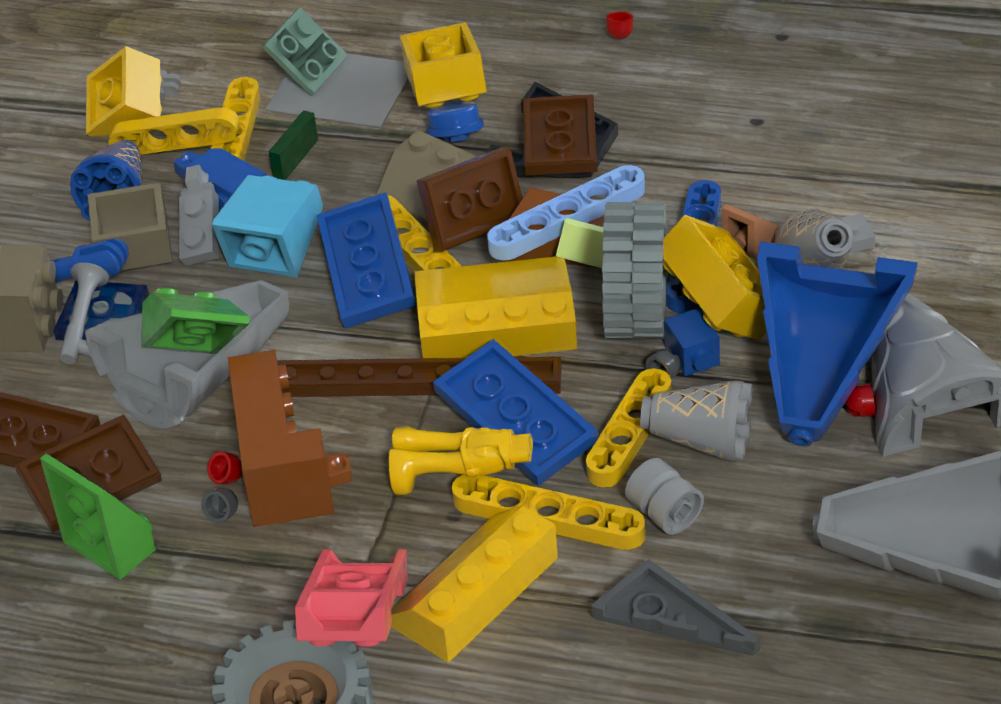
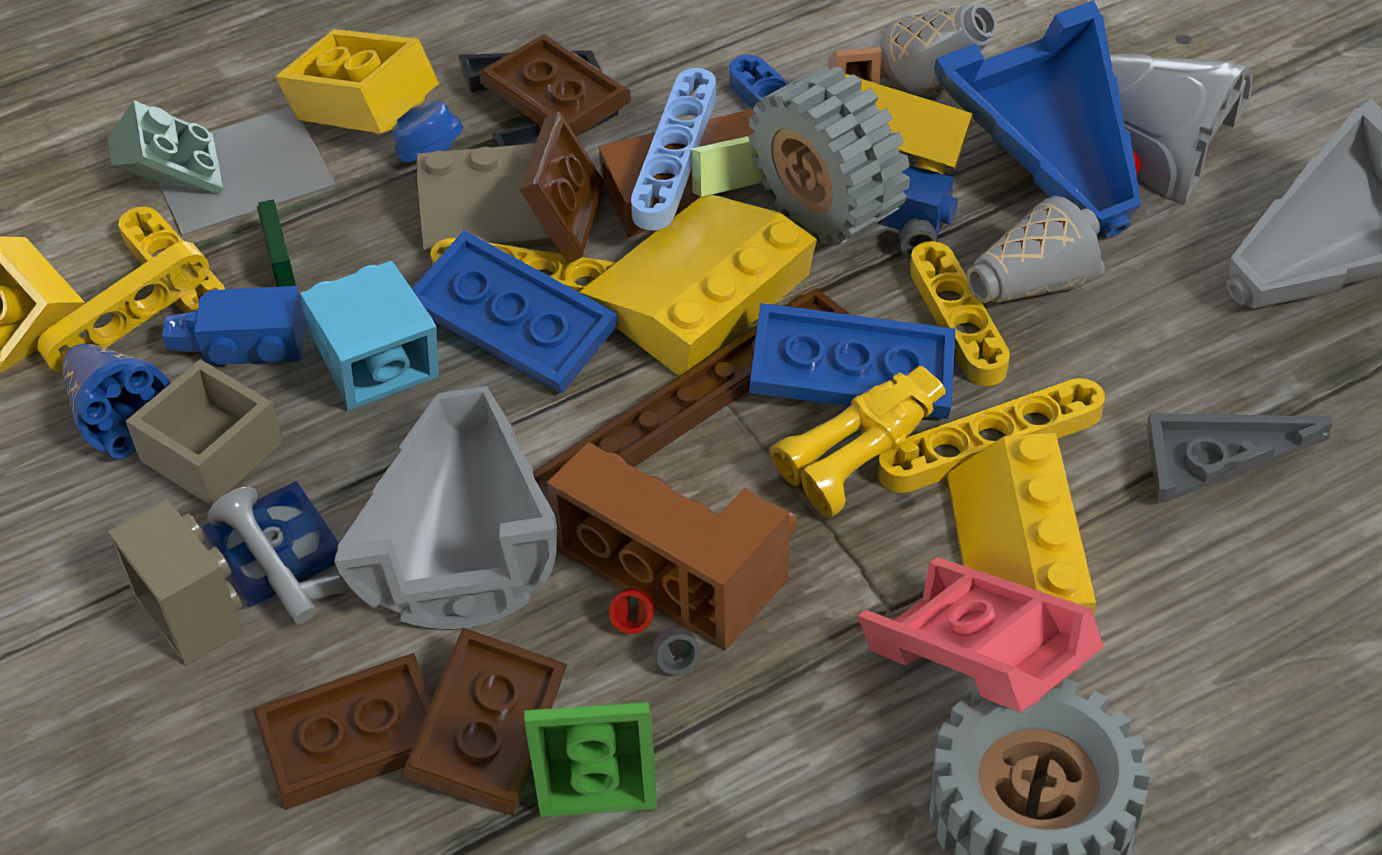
camera: 45 degrees left, 5 degrees up
blue arm [50,239,129,283] -> none
bright green slope [141,288,250,354] -> none
light grey hinge [179,165,219,266] -> none
light grey wheel [625,457,704,535] -> none

